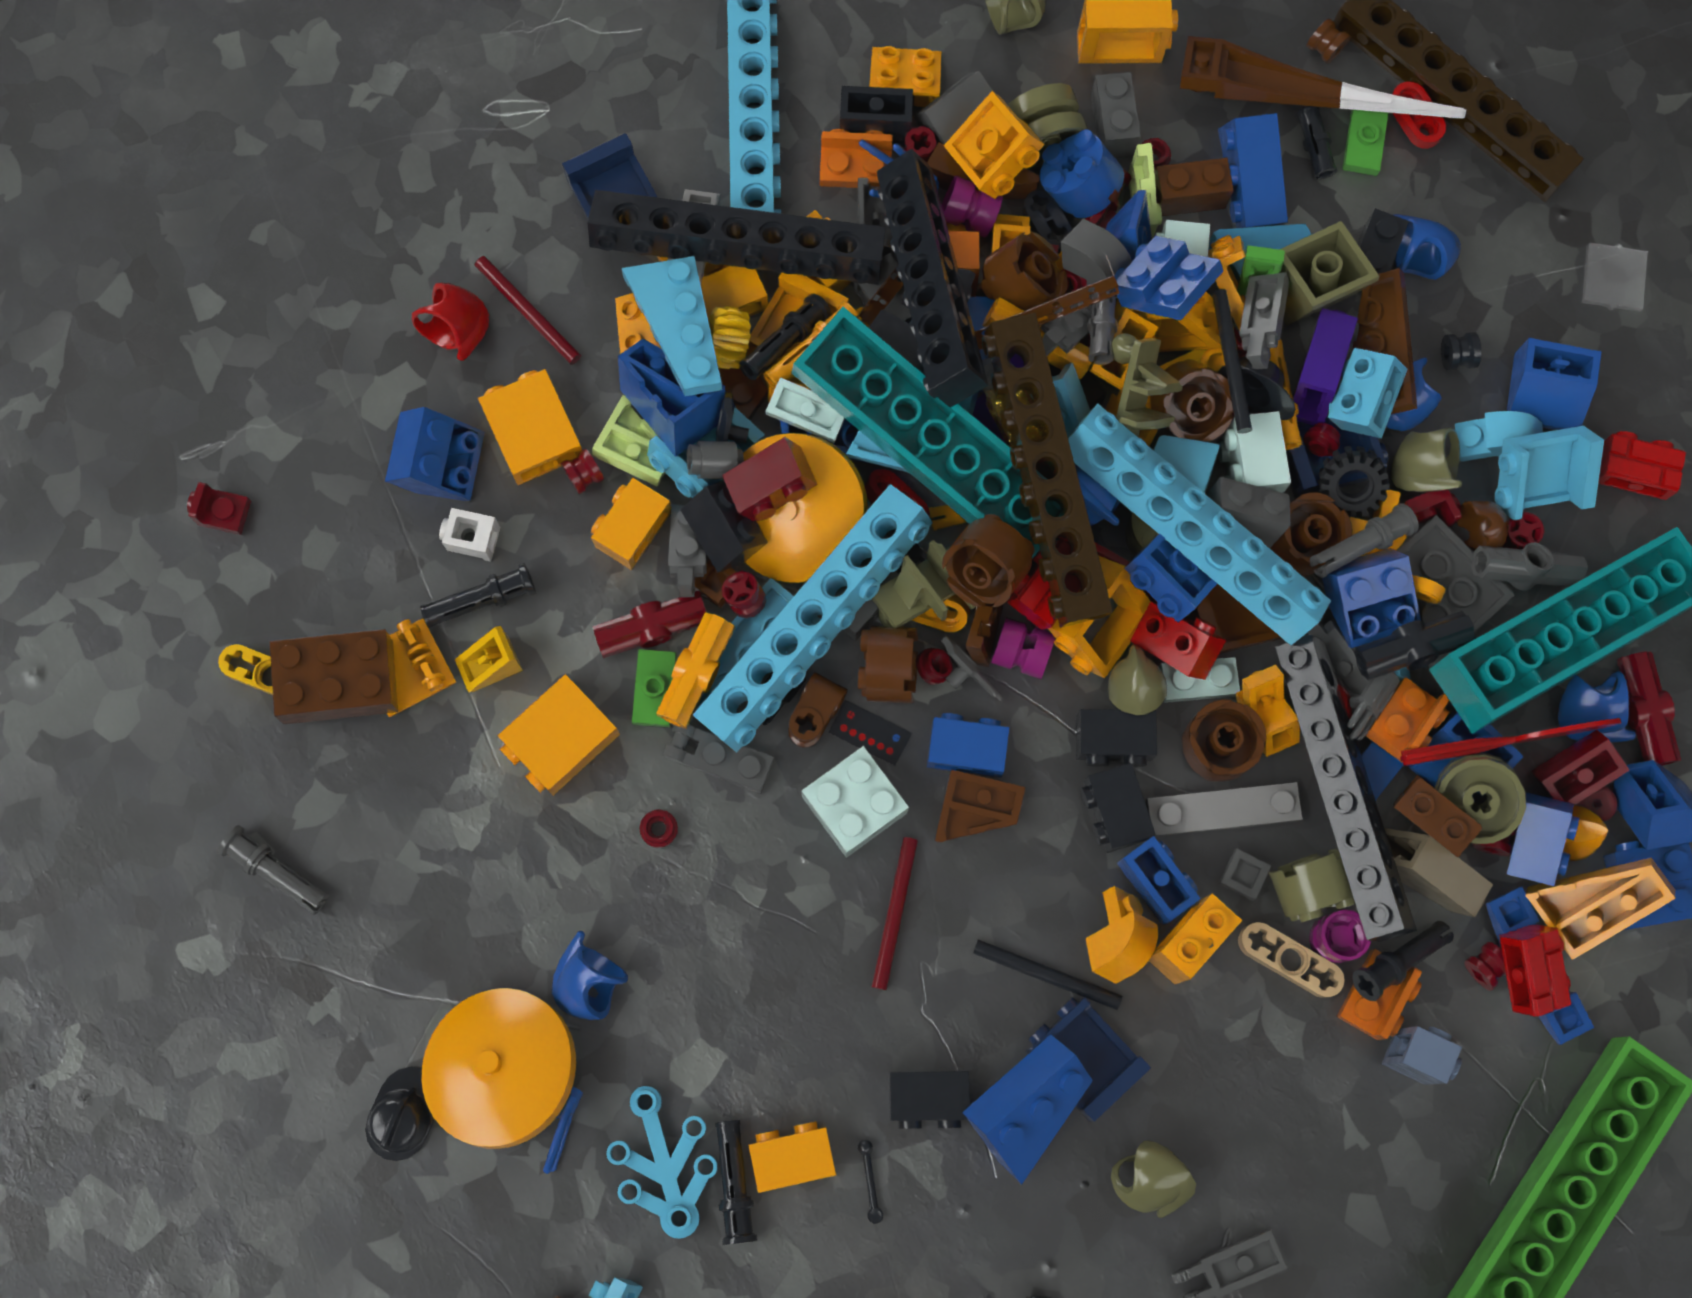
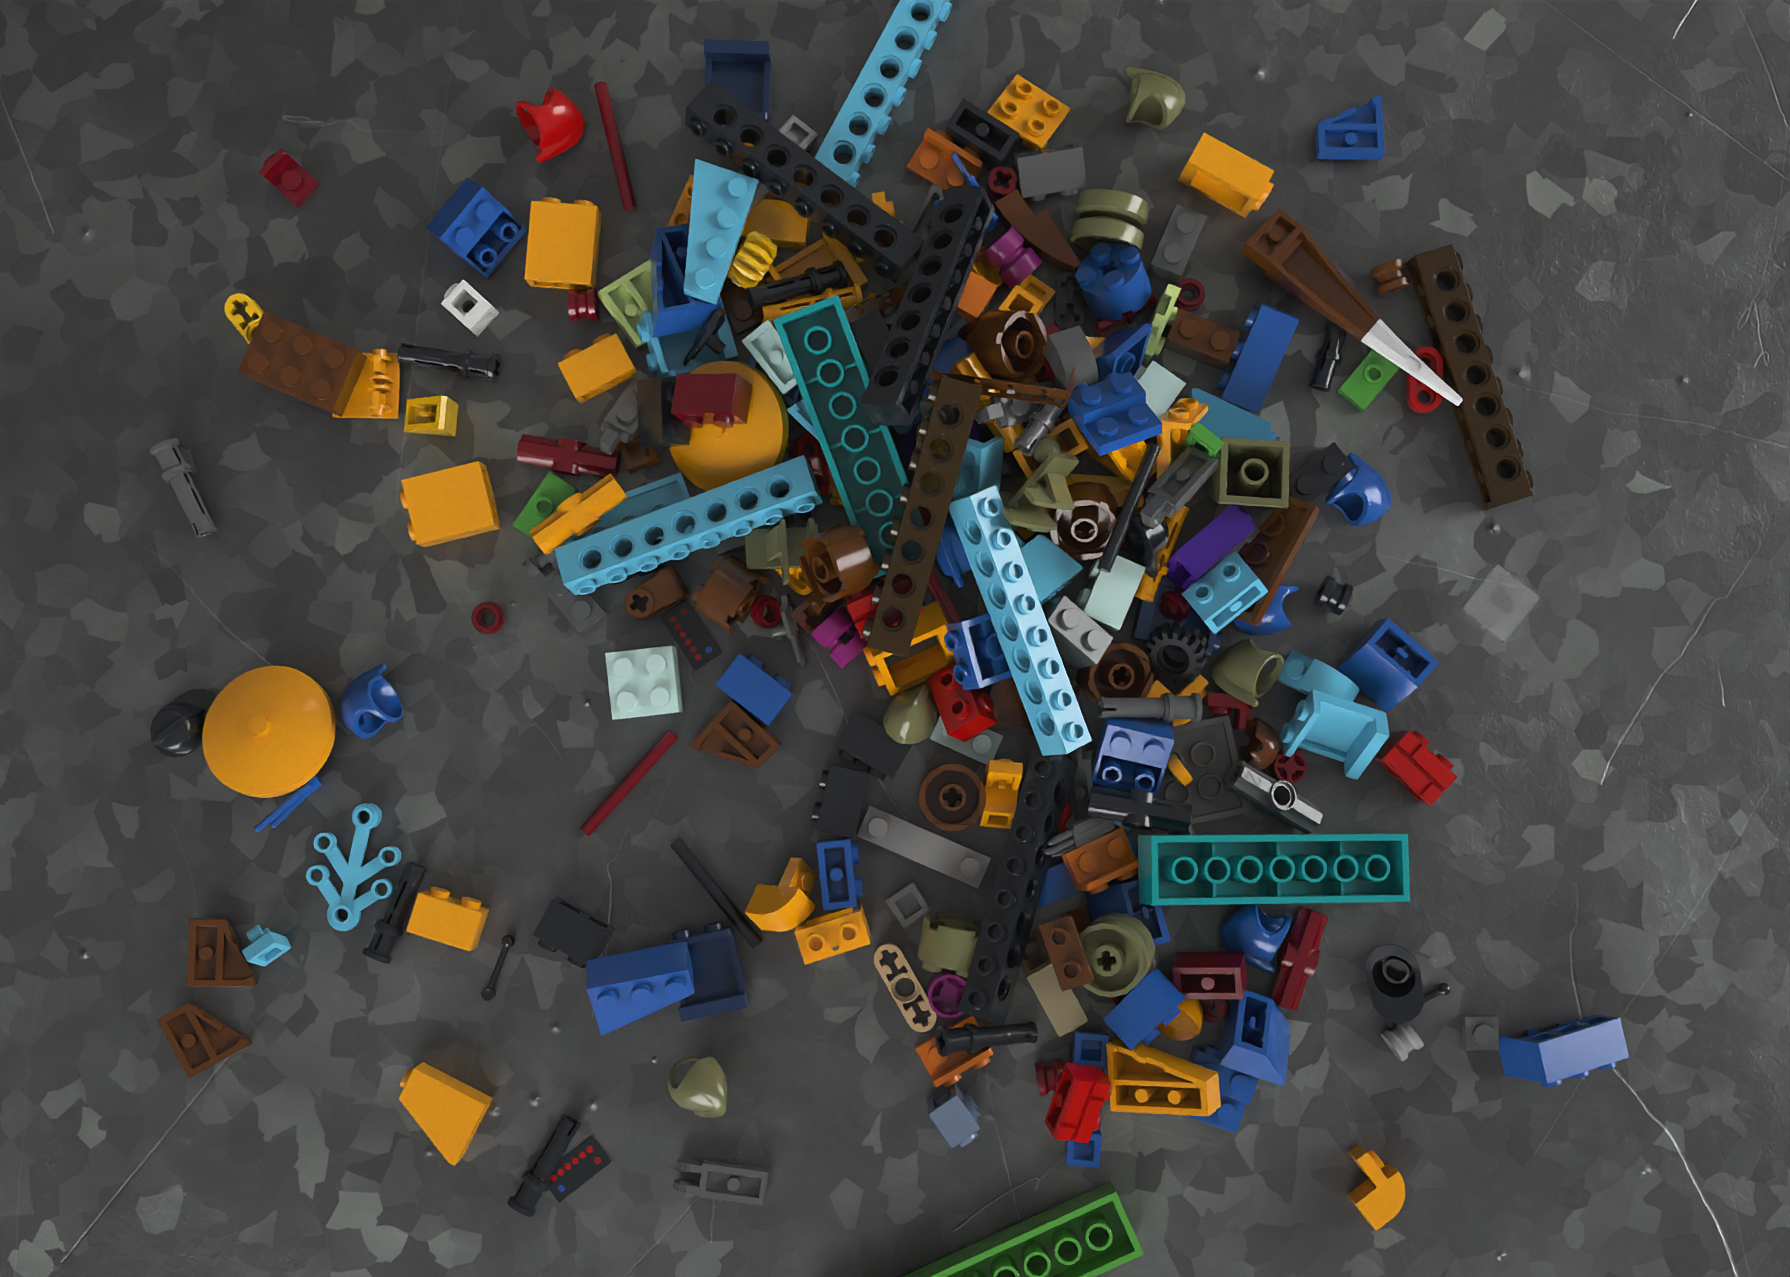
camera: 30 degrees right, 10 degrees up
dark grey brick [687,441,744,479] -> none
dark red wheel [722,571,767,618] -> none
light orange plate [944,91,1044,199] -> none
red piece [1400,718,1622,766] -> none

